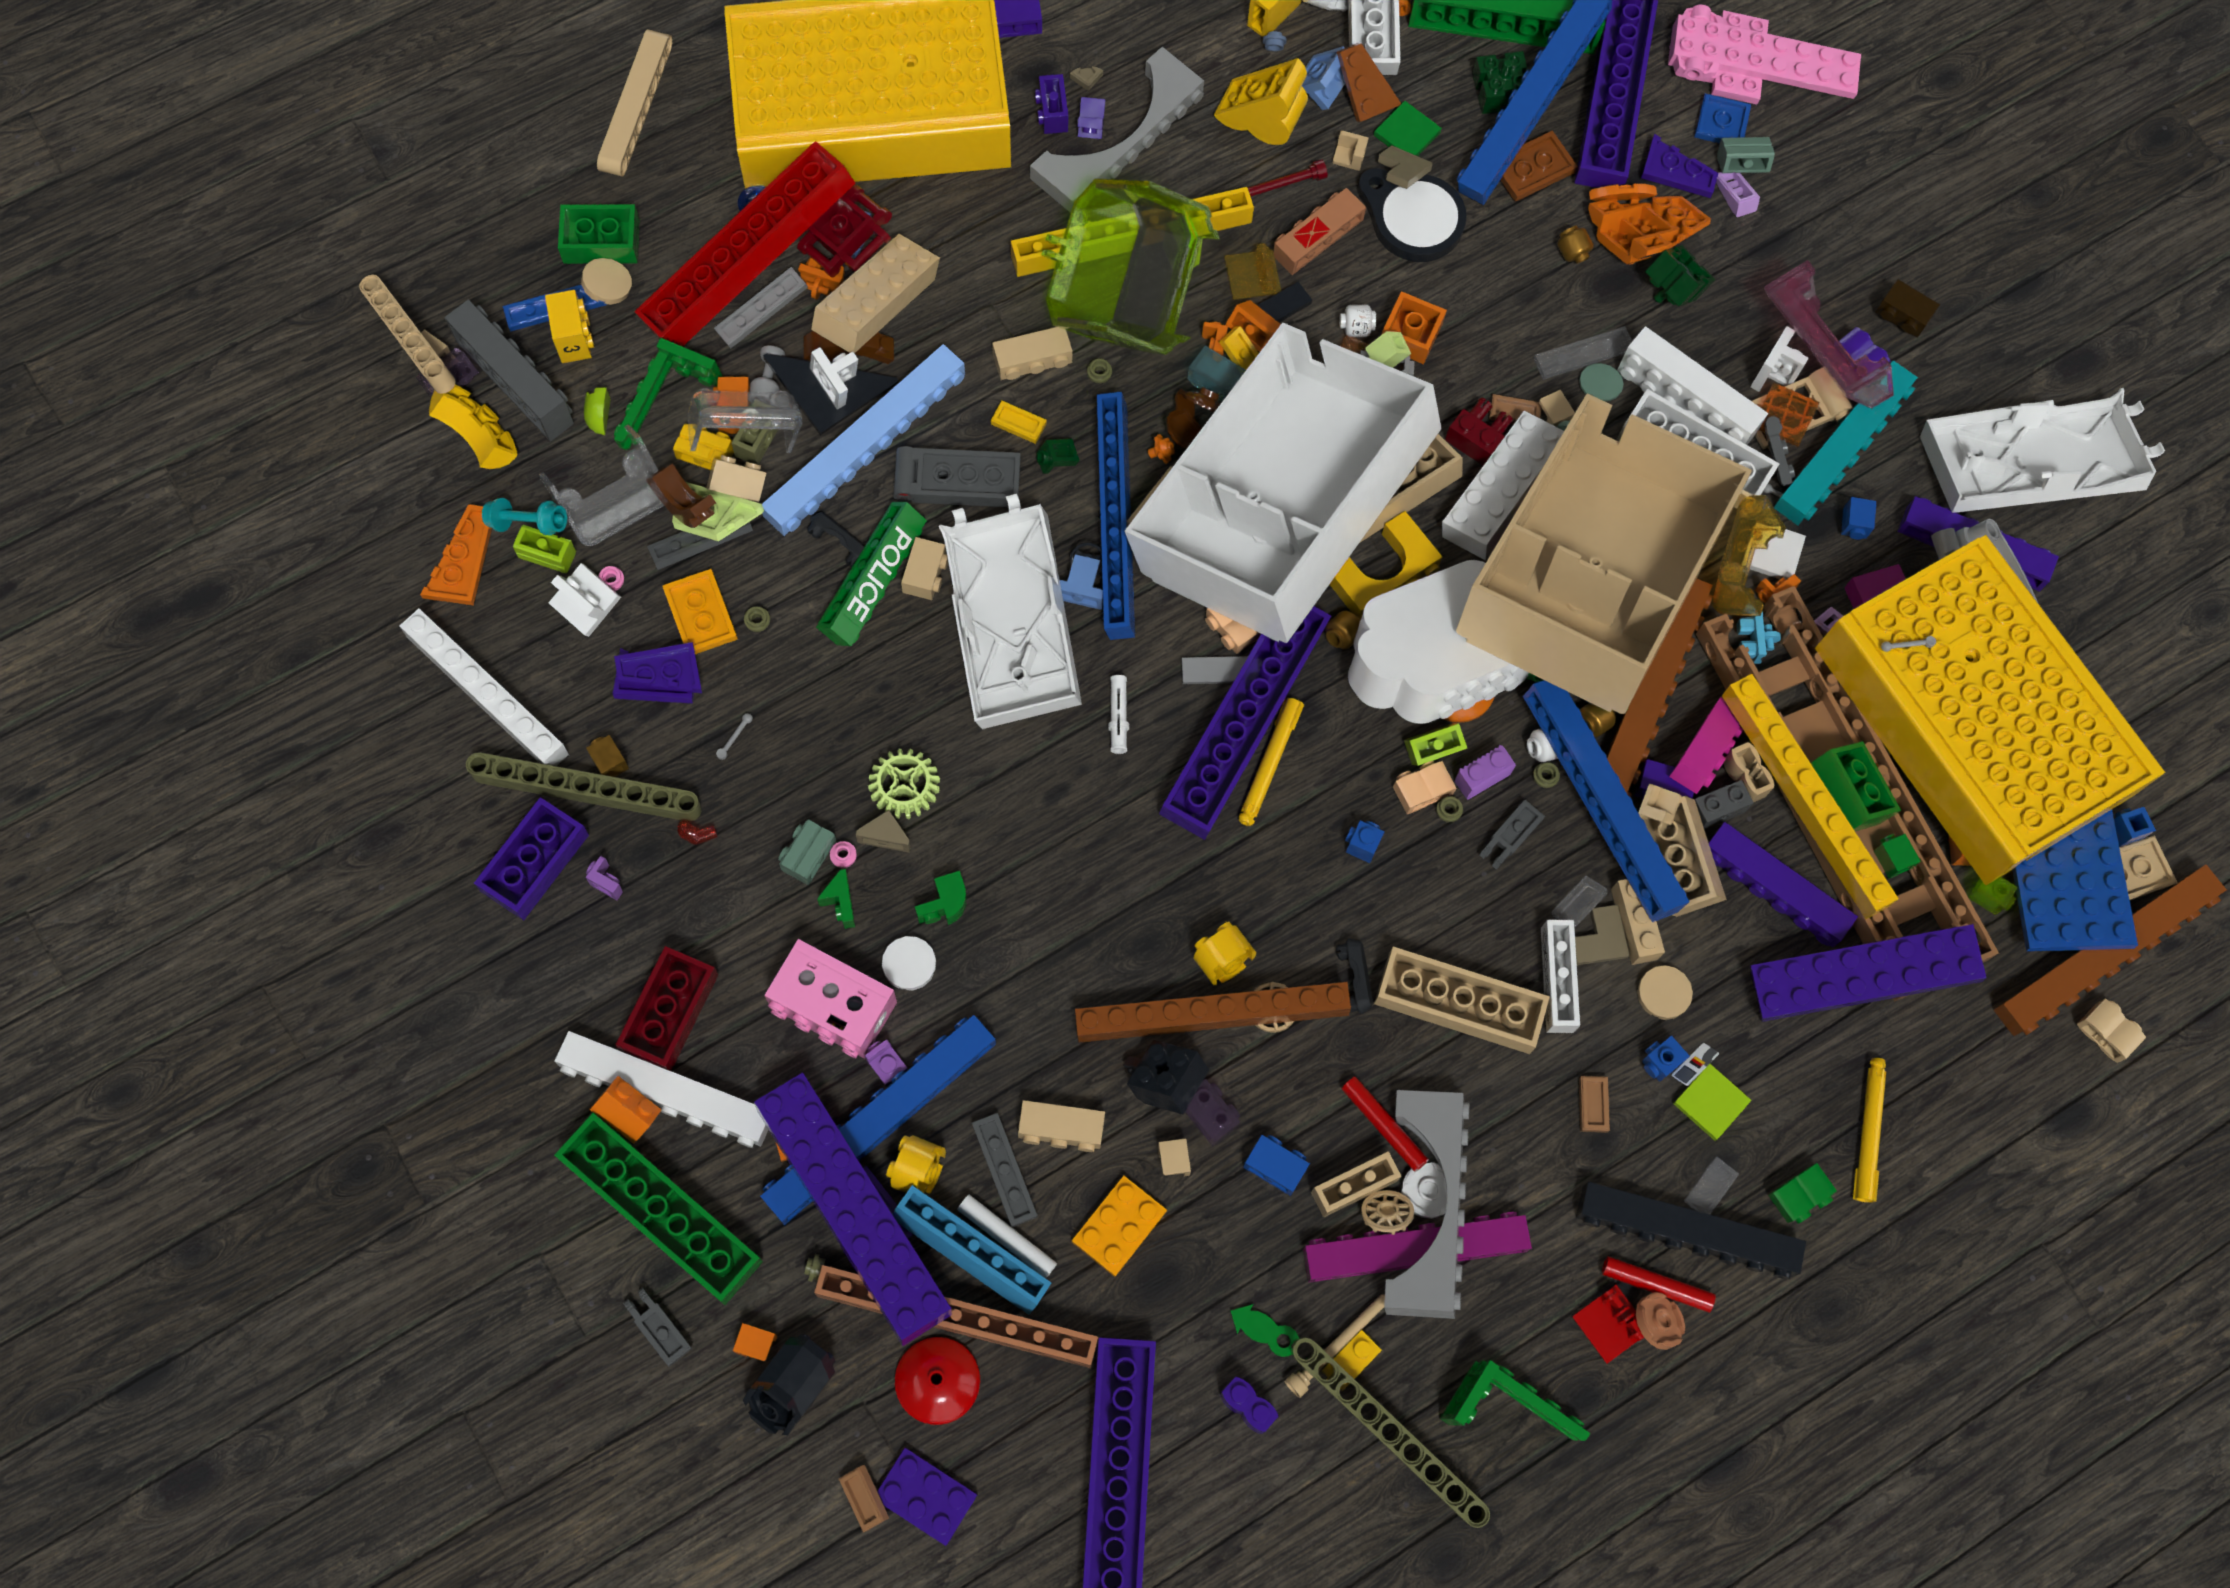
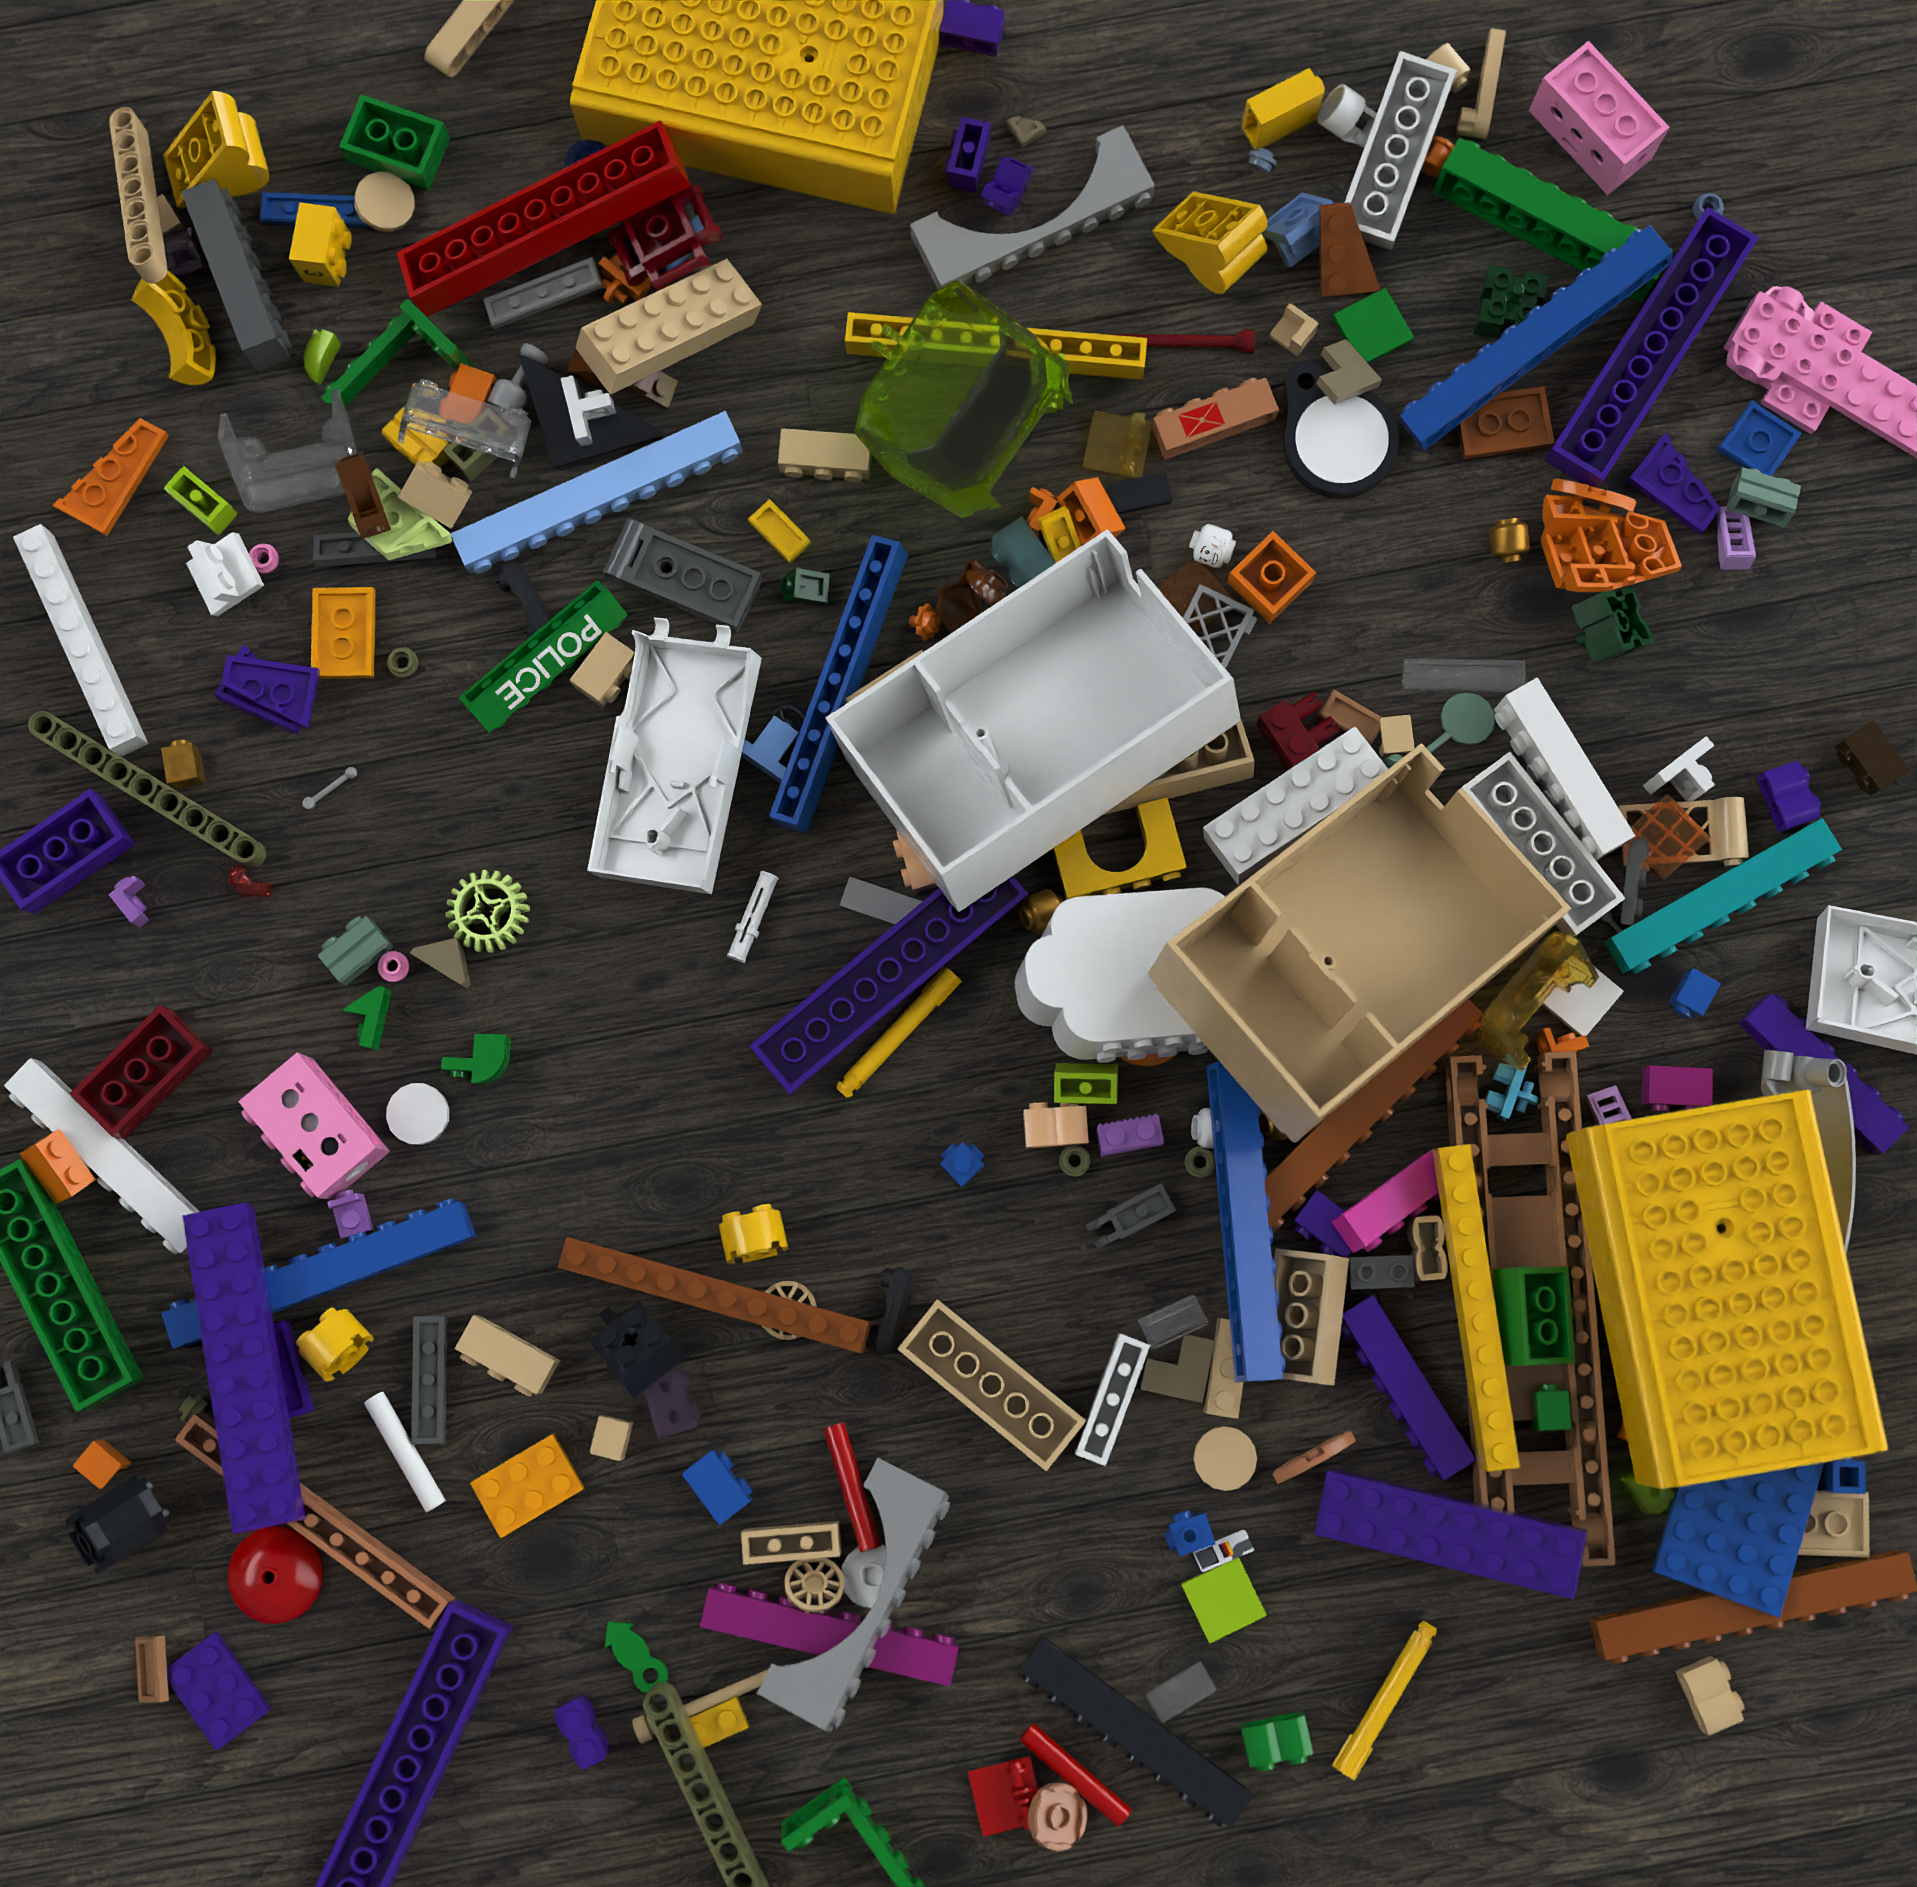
camera: 30 degrees right, 10 degrees up
teal piece [482,498,567,535] -> none
dark azure brick [892,1185,1051,1315] -> none
olive plate [1087,359,1112,383] -> none
yellowish green brick [1366,331,1411,368] -> none
medium nougat tile [1579,1076,1610,1133] -> none
tan panel [1638,784,1681,825] -> none
clear pink windscreen [1764,260,1894,409] -> none
light grey hinge [1881,636,1936,652] -> none
none -> yellow brick [164,91,270,208]
none -> nougat tile [1273,1431,1356,1484]

